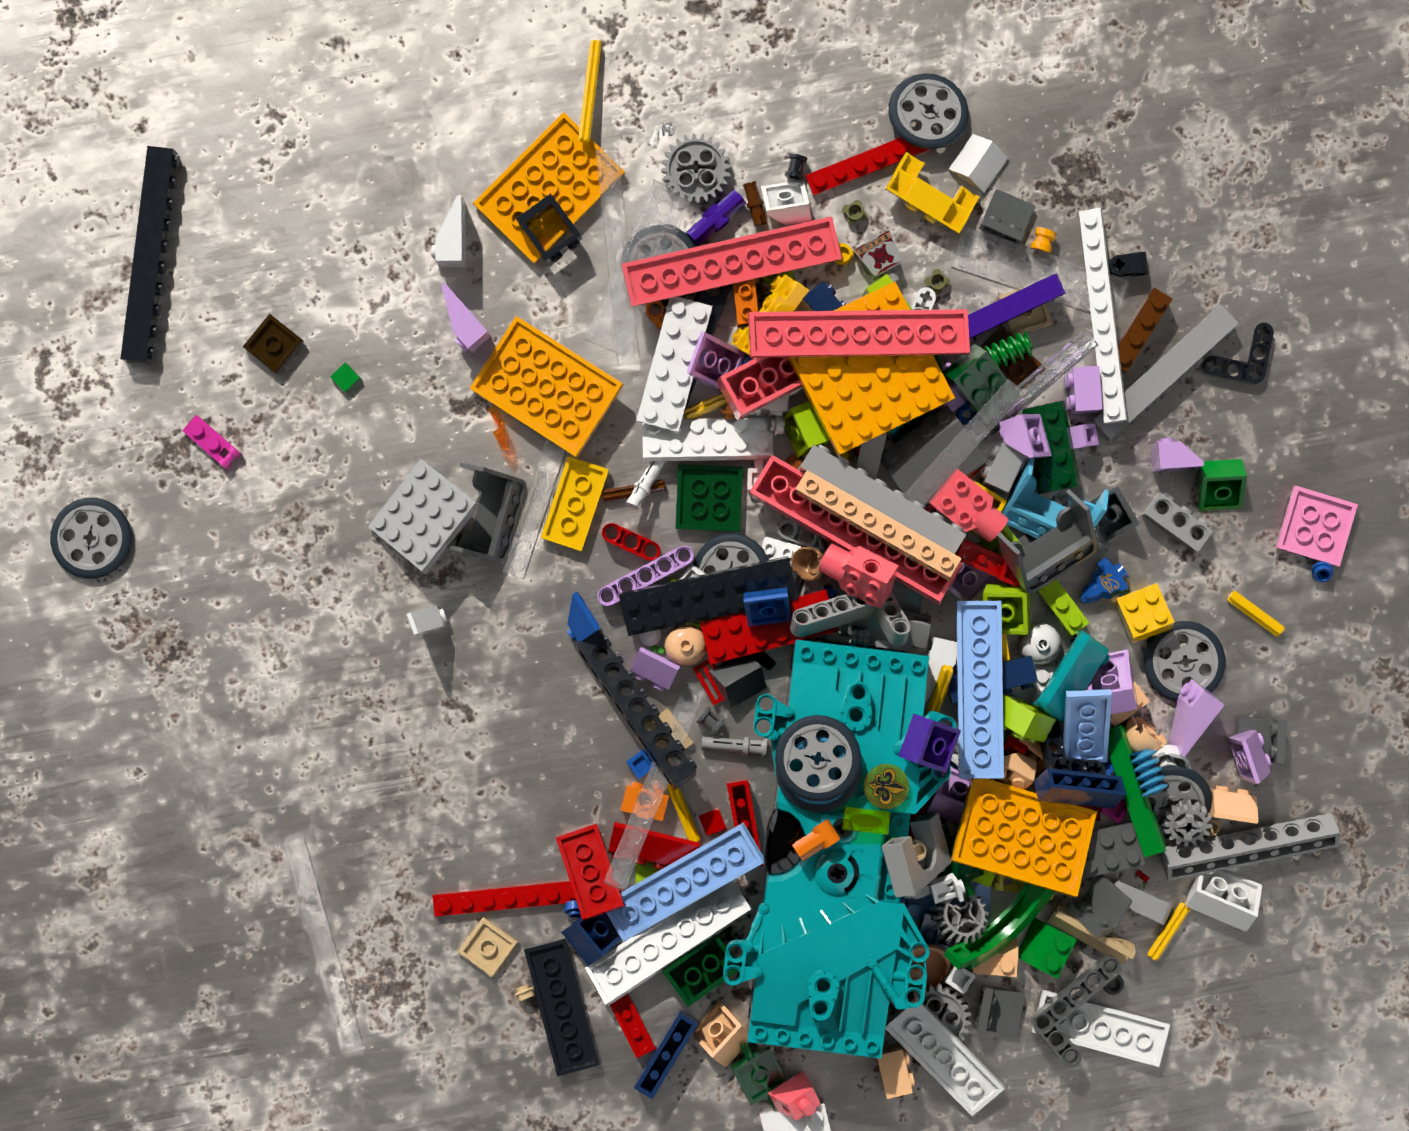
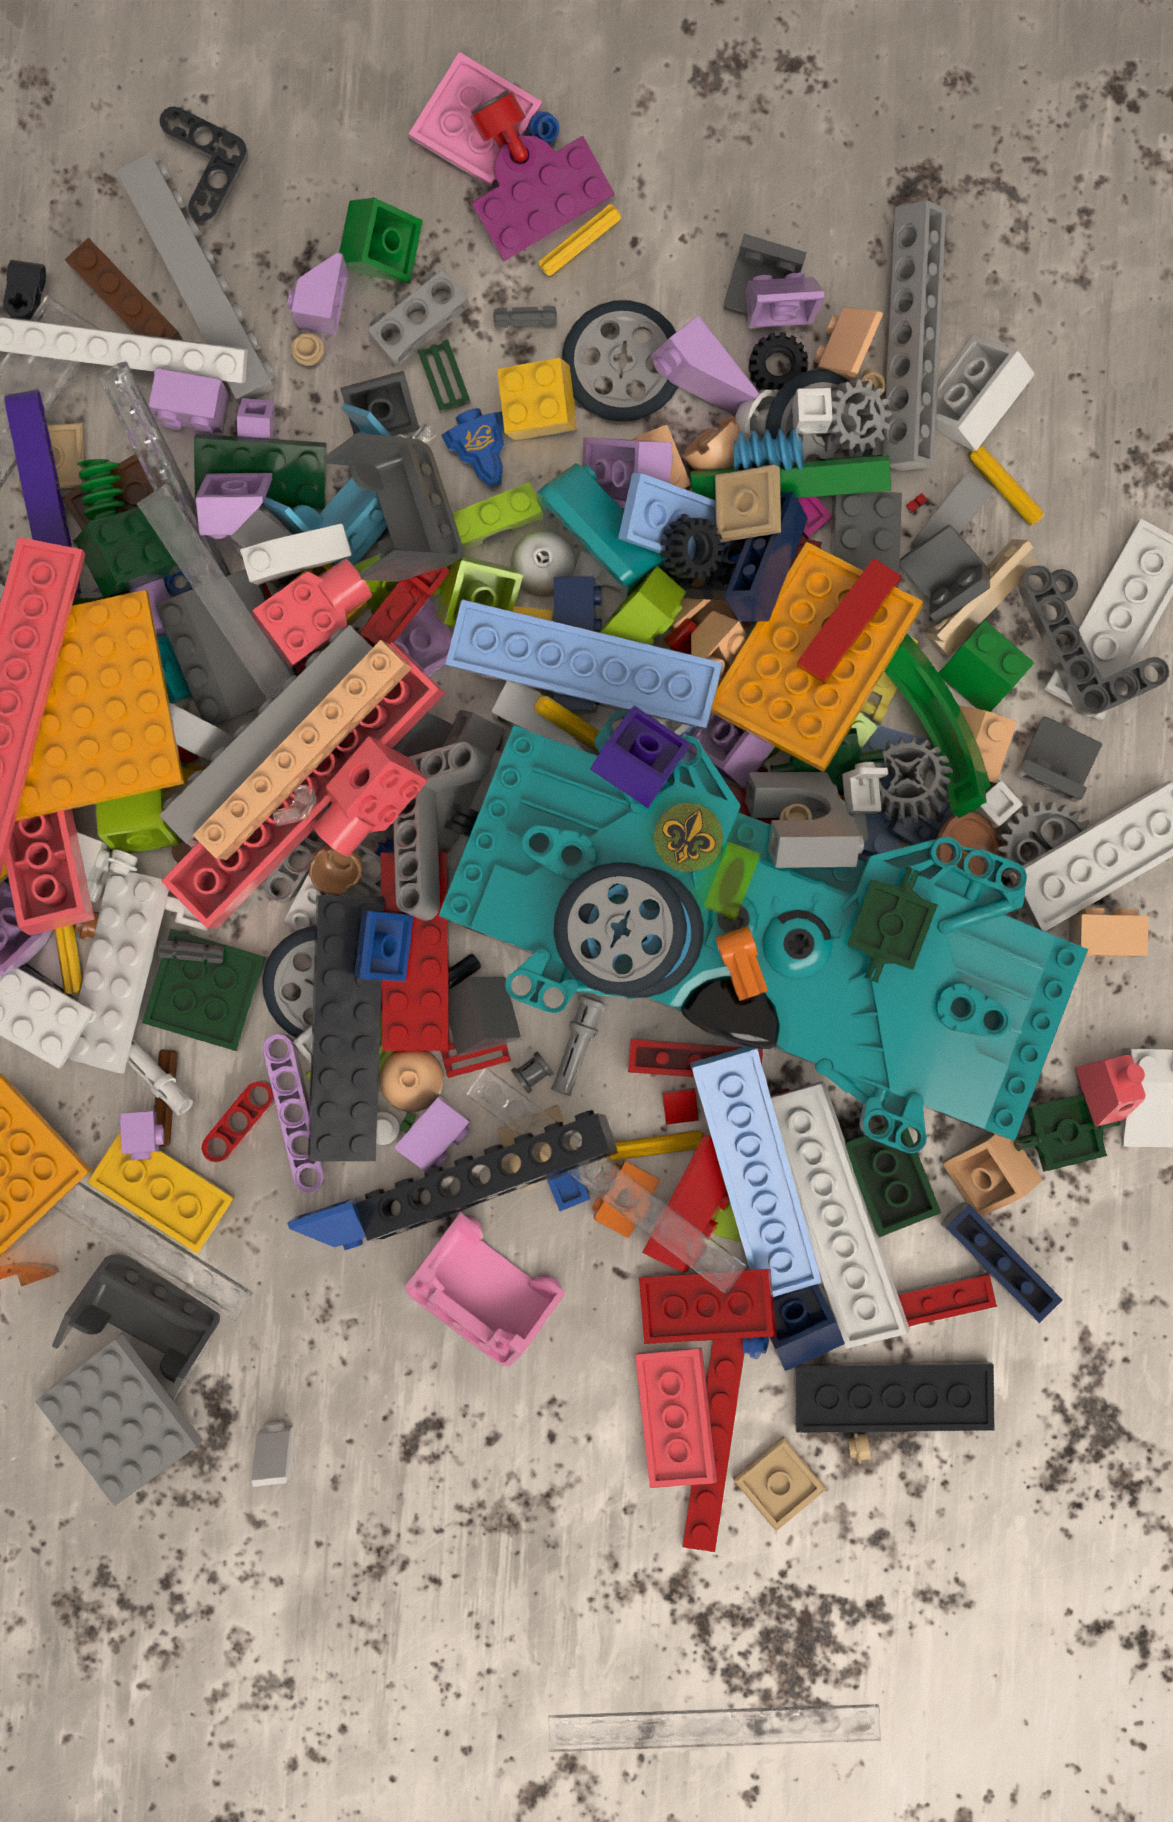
camera: 85 degrees left, 0 degrees up
none -> lavender brick [120,1111,164,1160]
none -> dark grey axle [158,940,224,964]
none -> white slope [240,523,352,585]
none -> clear arm [273,785,316,826]
none -> tan plate [291,333,324,366]
none -> bright pink windscreen [404,1213,566,1367]
none -> dark green tile [418,340,471,413]
none -> magenta plate [470,90,615,261]
none -> dark grey axle [493,306,557,328]
none -> coral plate [635,1348,717,1488]
none -> black tyre [660,518,723,579]
none -> tan tile [715,464,781,542]
none -> black tyre [748,332,809,390]
none -> white brick [792,388,832,434]
none -> red tile [797,558,901,684]
none -> dark green plate [846,867,938,983]

